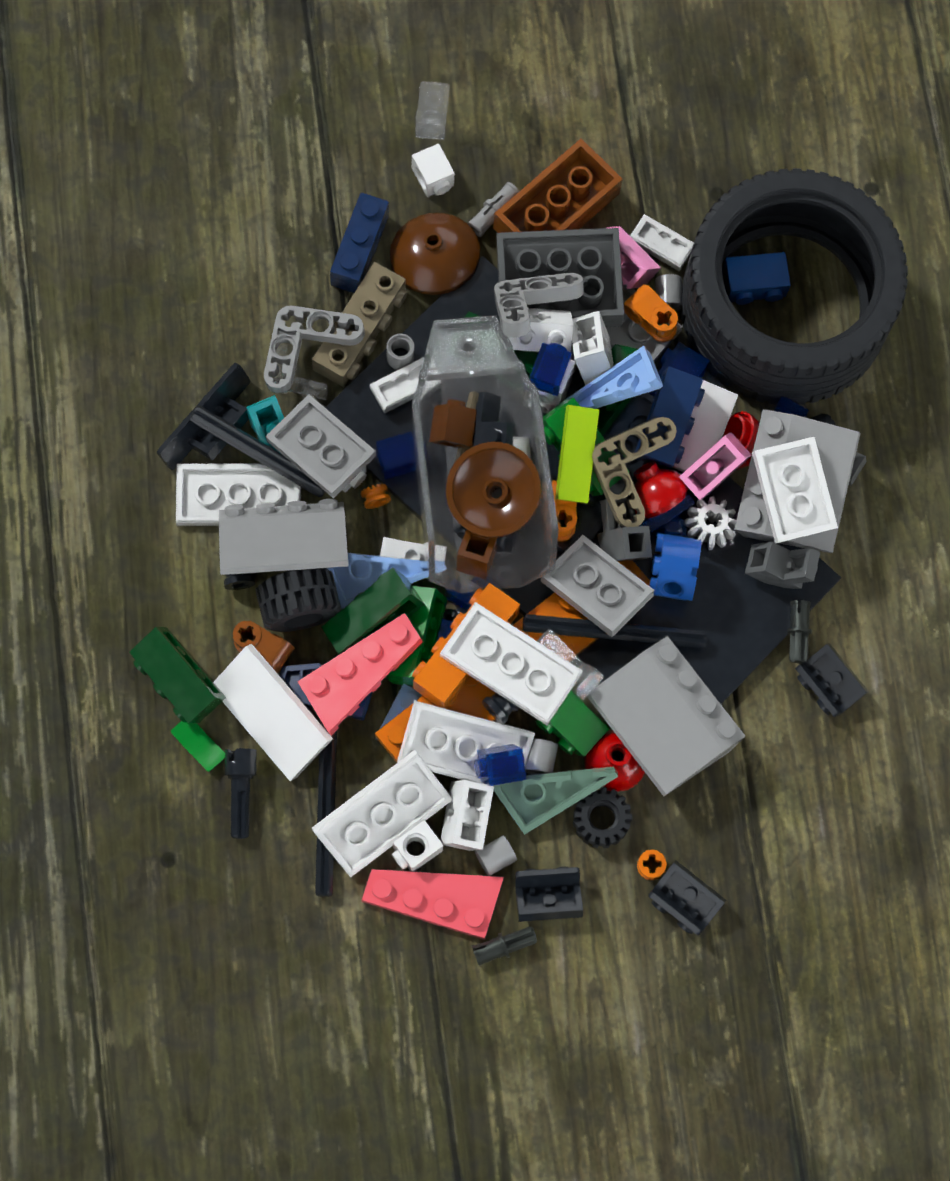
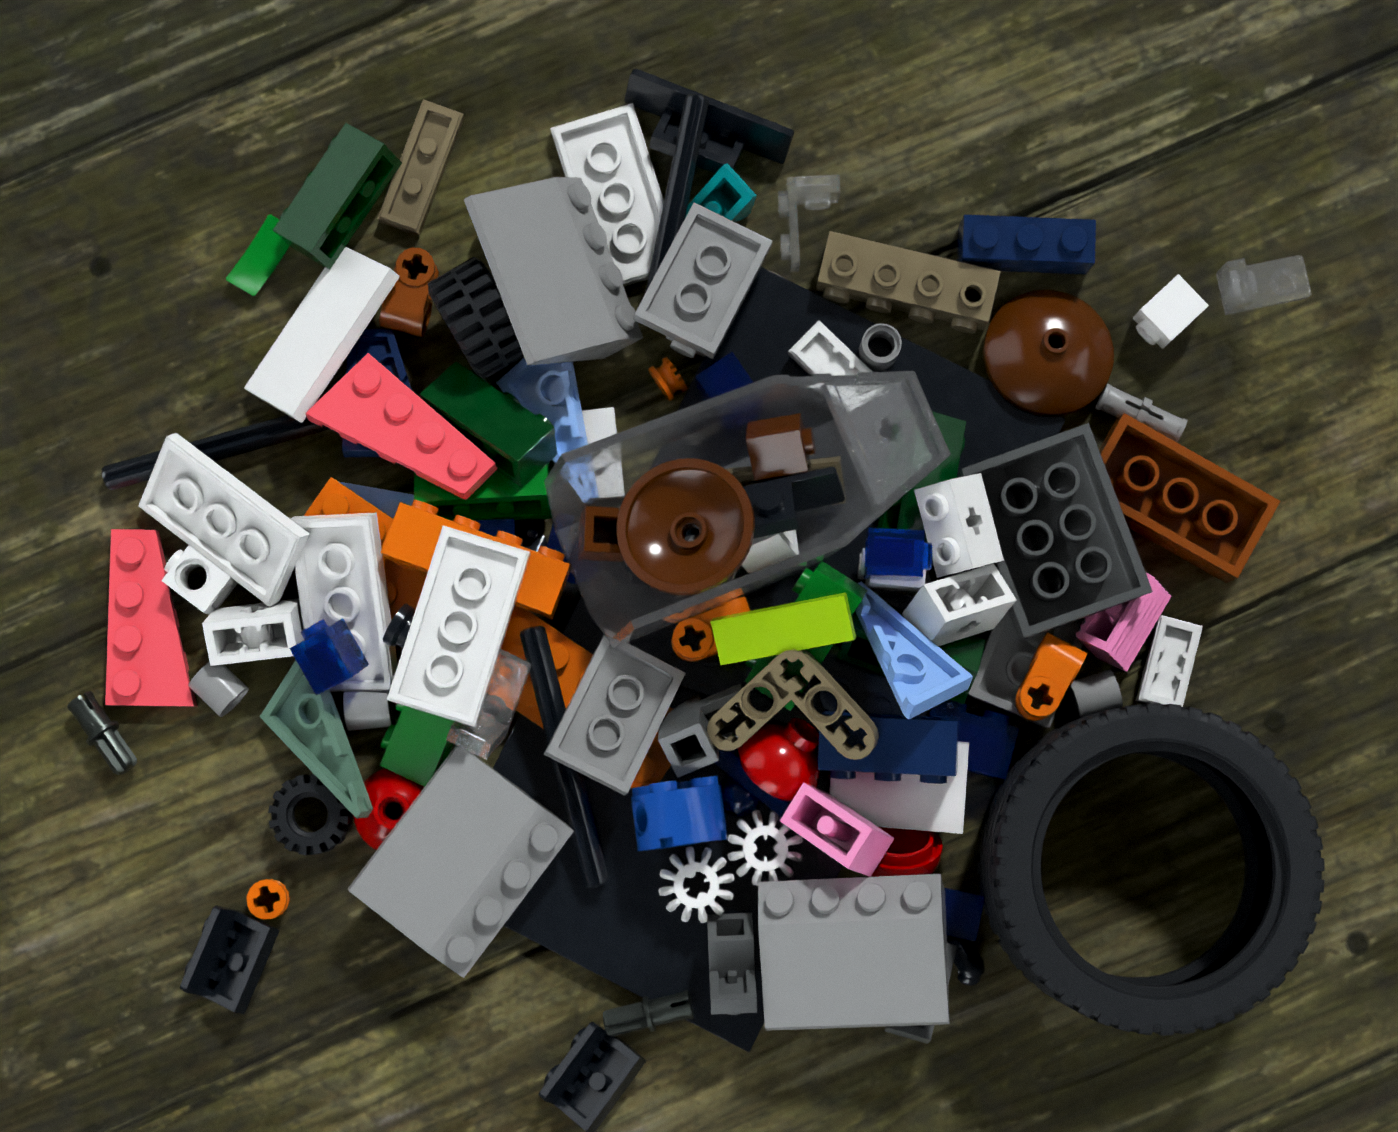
camera: 80 degrees right, 10 degrees up
black piece [225,748,257,839] -> none
light grey beam [264,306,365,394] -> none
light grey beam [494,273,584,337] -> none
black bracket [515,866,583,922] -> none
blue brick [722,252,791,305] -> none
white plate [752,437,838,544] -> none
none -> dark tan tile [377,99,465,237]
none -> white gear [658,846,734,923]

